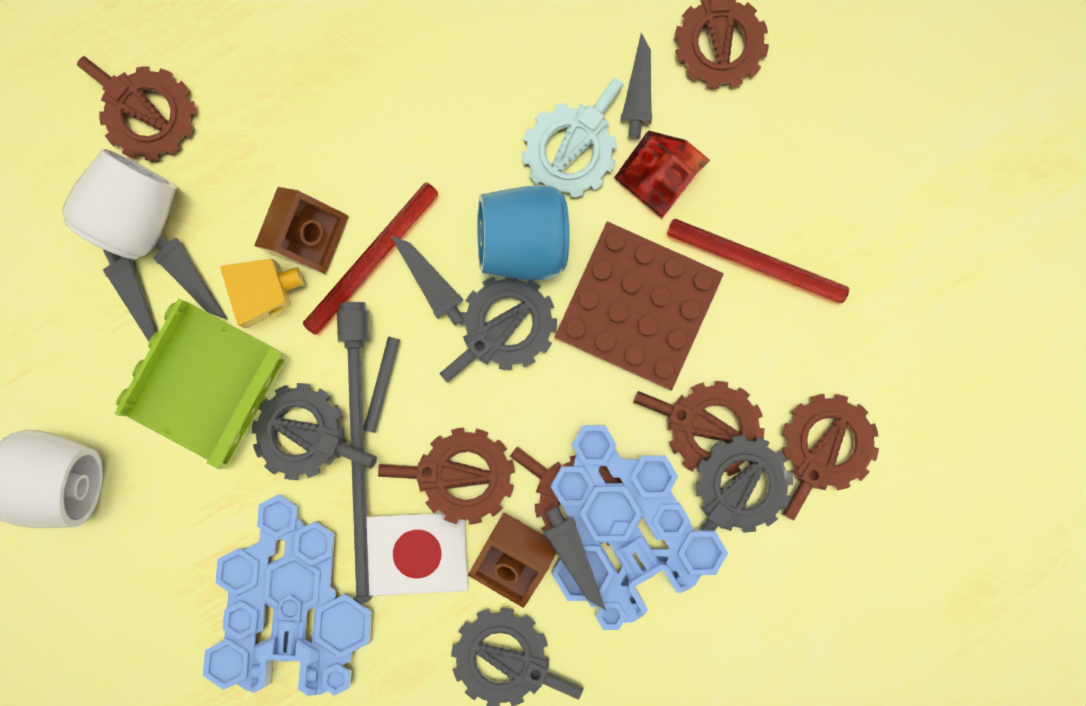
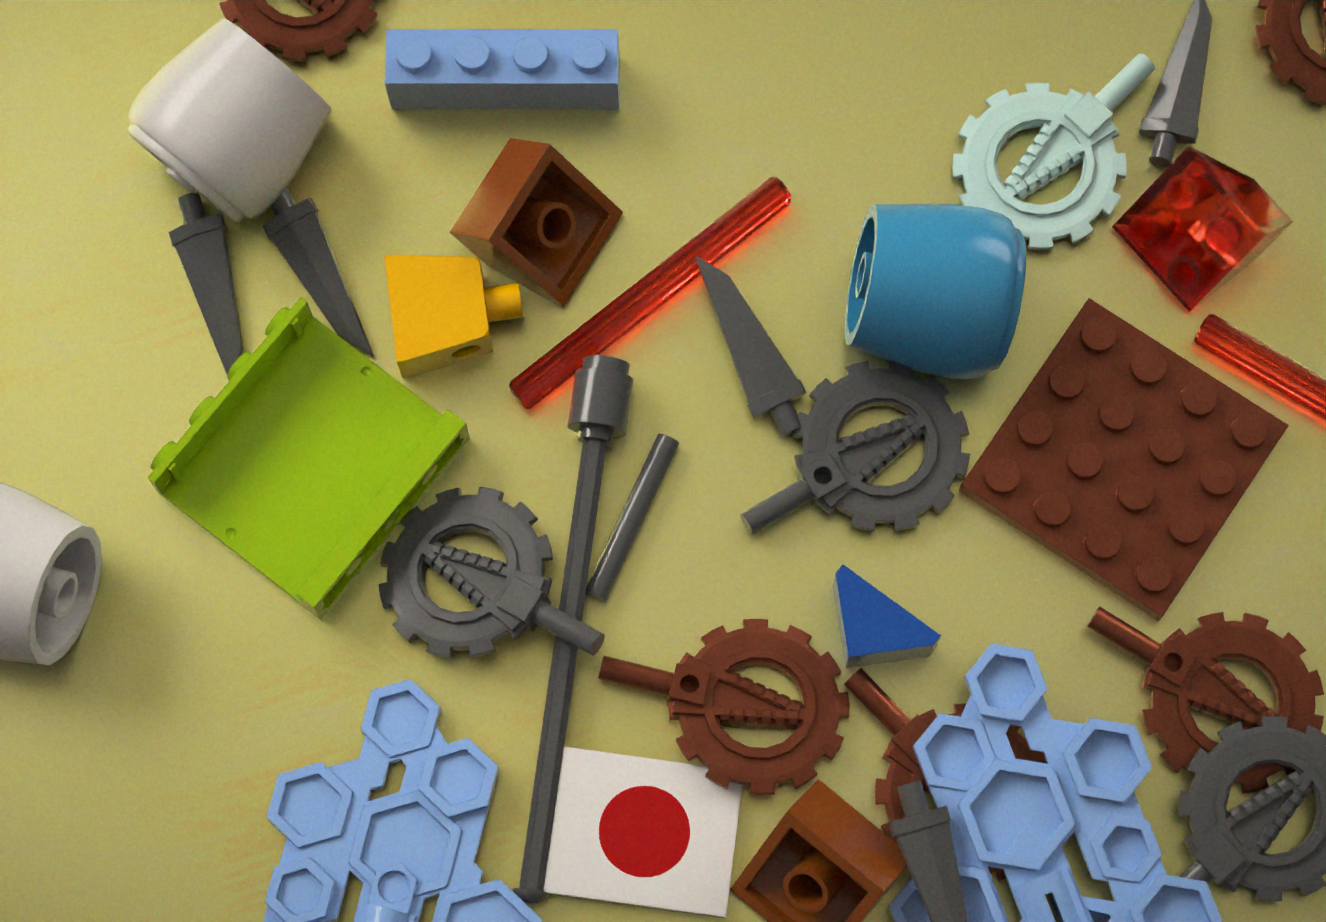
camera: 10 degrees right, 10 degrees down
none -> light blue brick [385,29,620,109]
none -> blue slope [833,564,941,668]

